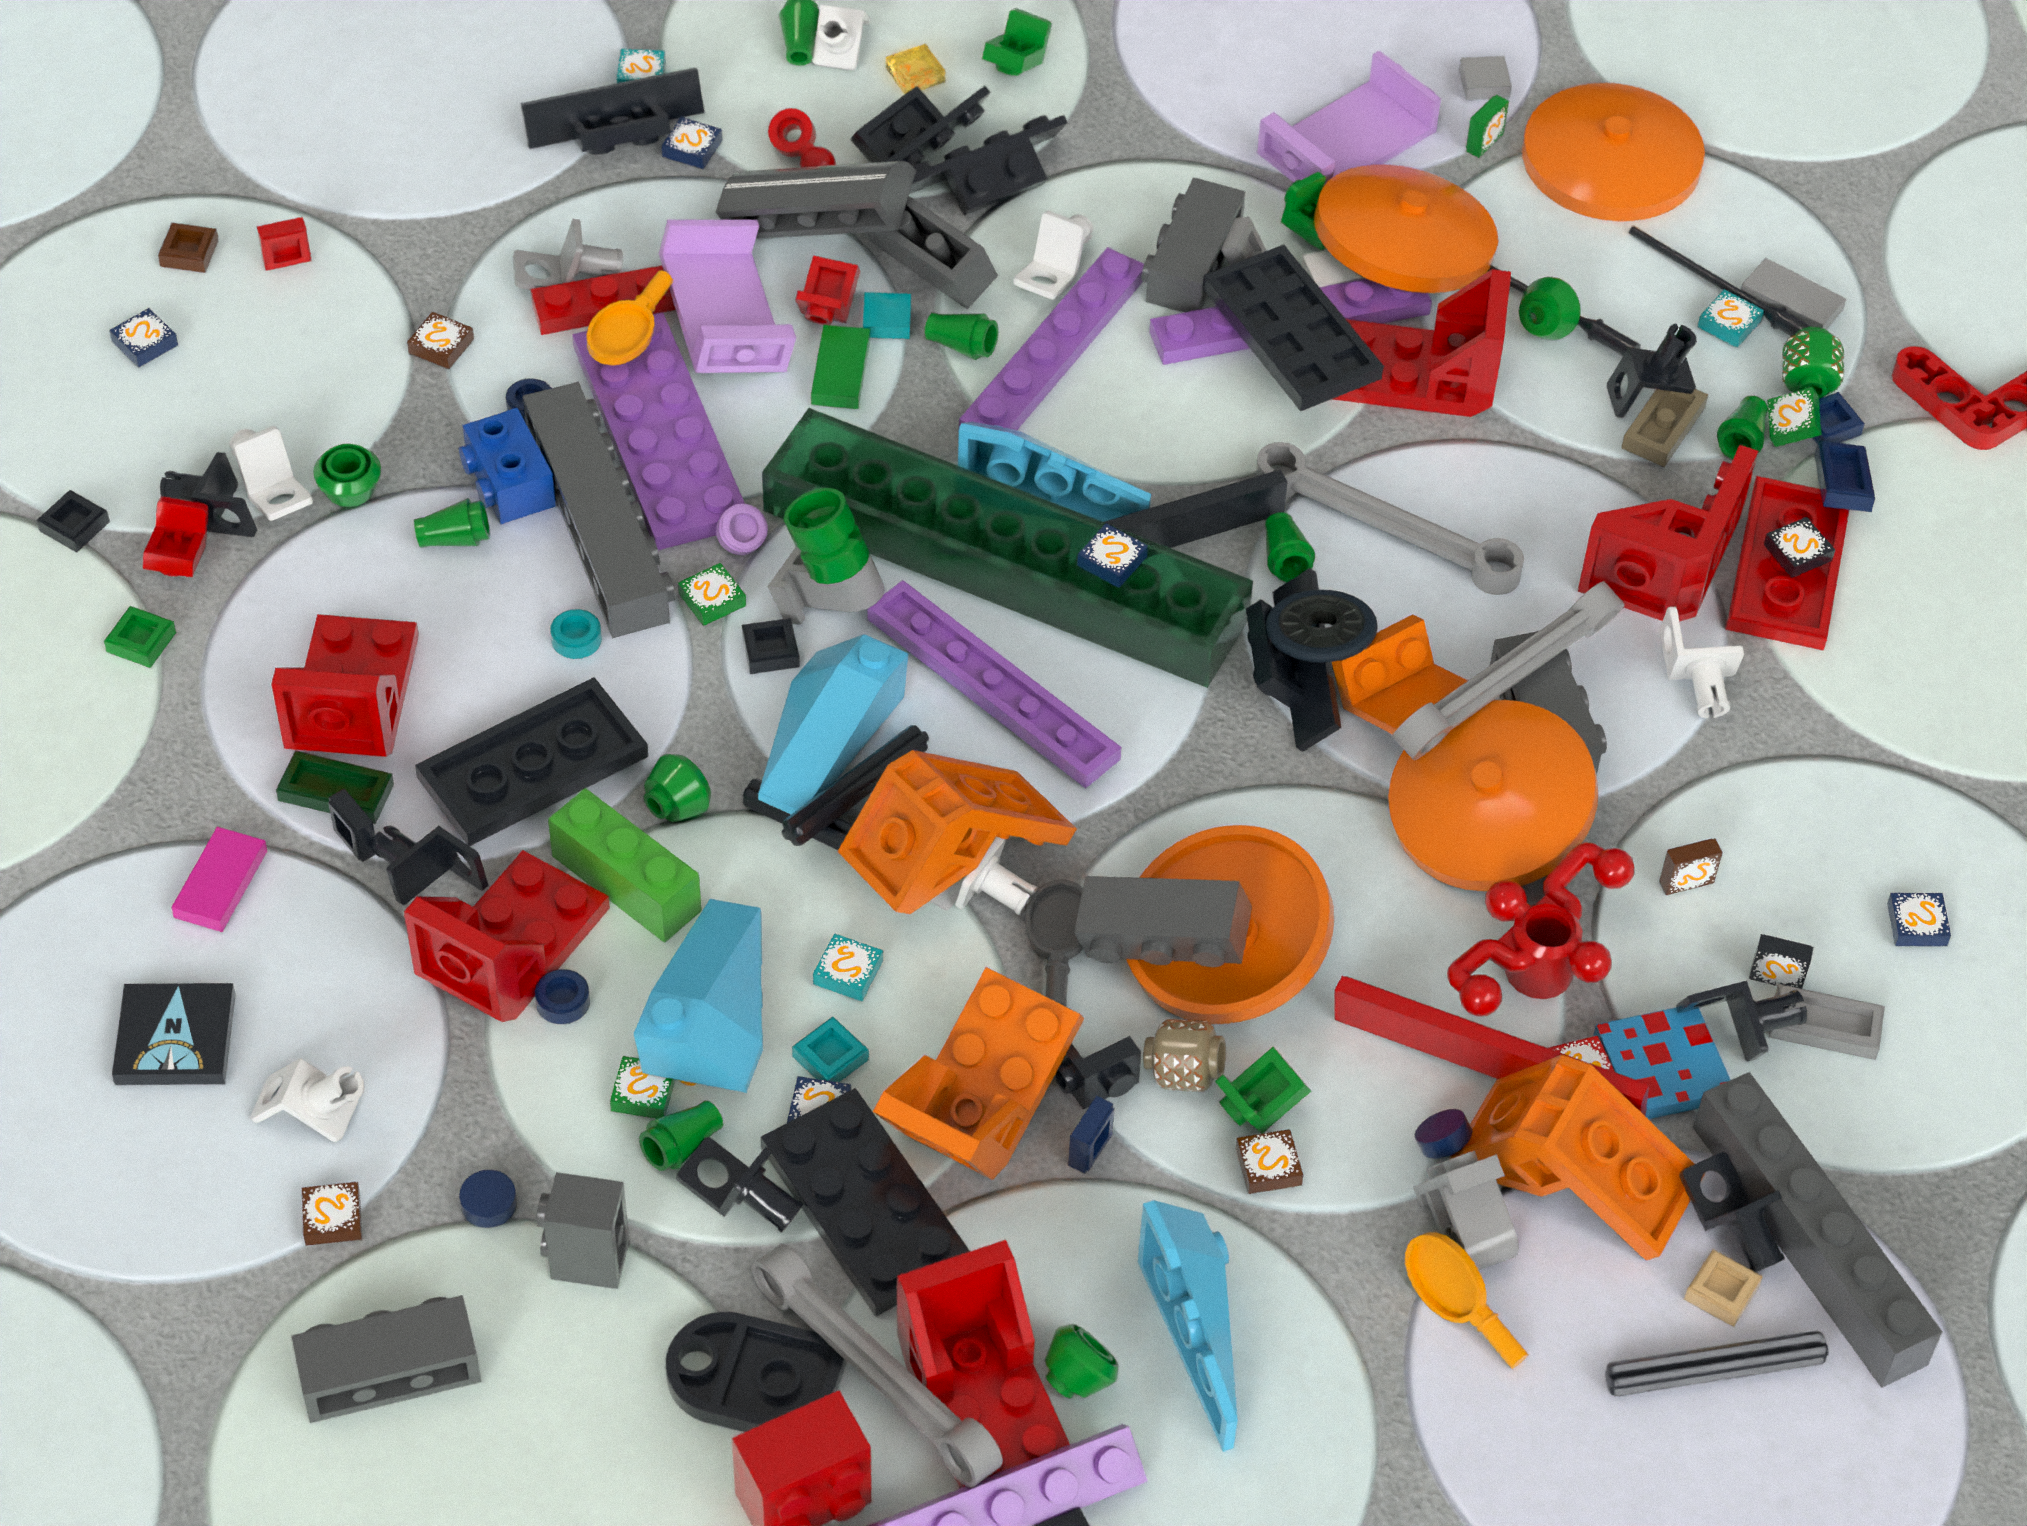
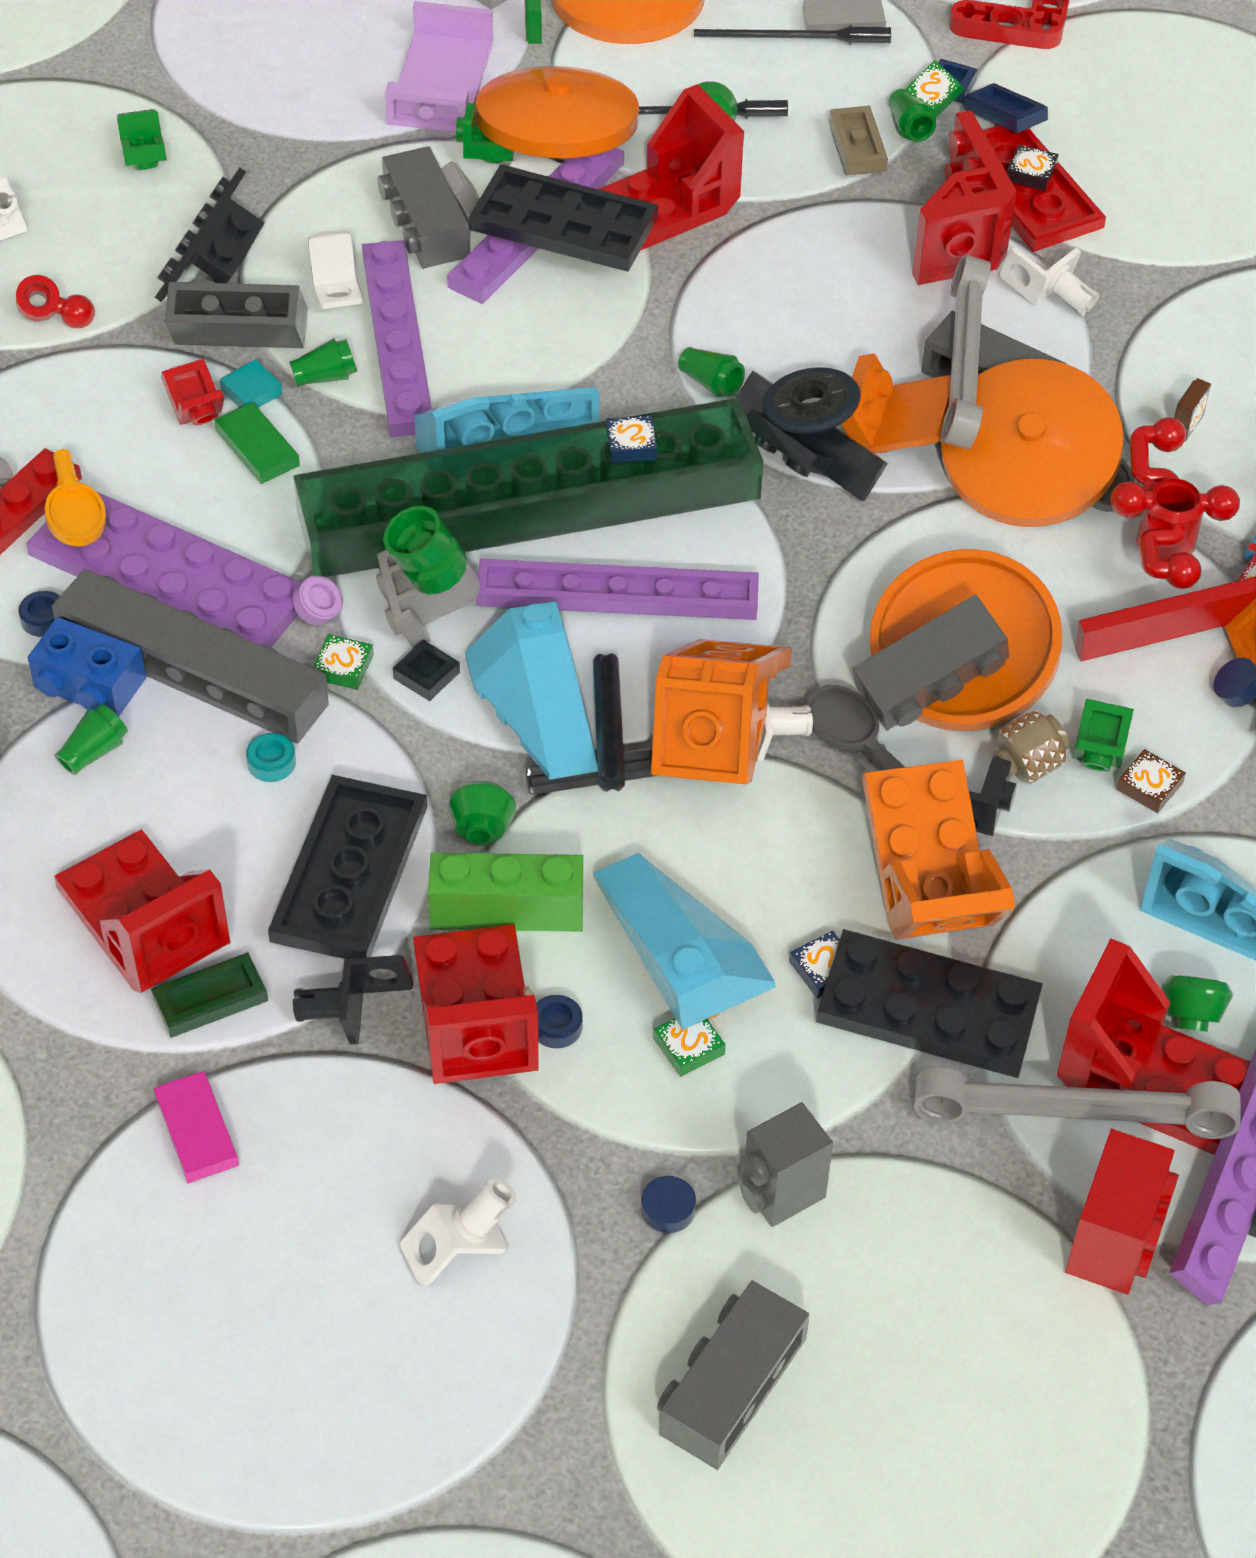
camera: 40 degrees left, 0 degrees up
black tile [112,983,236,1085] -> none
tile [302,1182,362,1246] -> none
black tile [328,788,375,862] -> none
green cone [639,1100,723,1171] -> none
lavender panel [659,220,796,373] -> none
black tile [666,1312,847,1432] -> none
black bracket [676,1137,804,1233] -> none
dark grey brick [715,161,916,239] -> none
teal tile [792,1016,869,1082] -> none
tile [813,933,883,1001] -> none
black bracket [850,86,991,166] -> none
clear yellow tile [886,43,946,94] -> none
dark blue tile [1068,1095,1115,1174] -> none
black tile [1100,470,1288,555] -> none
light grey piece [1255,442,1524,595] -> none
black bracket [1606,324,1697,418] -> none
tile [1697,289,1764,348] -> none
green head [1782,327,1844,399] -> none

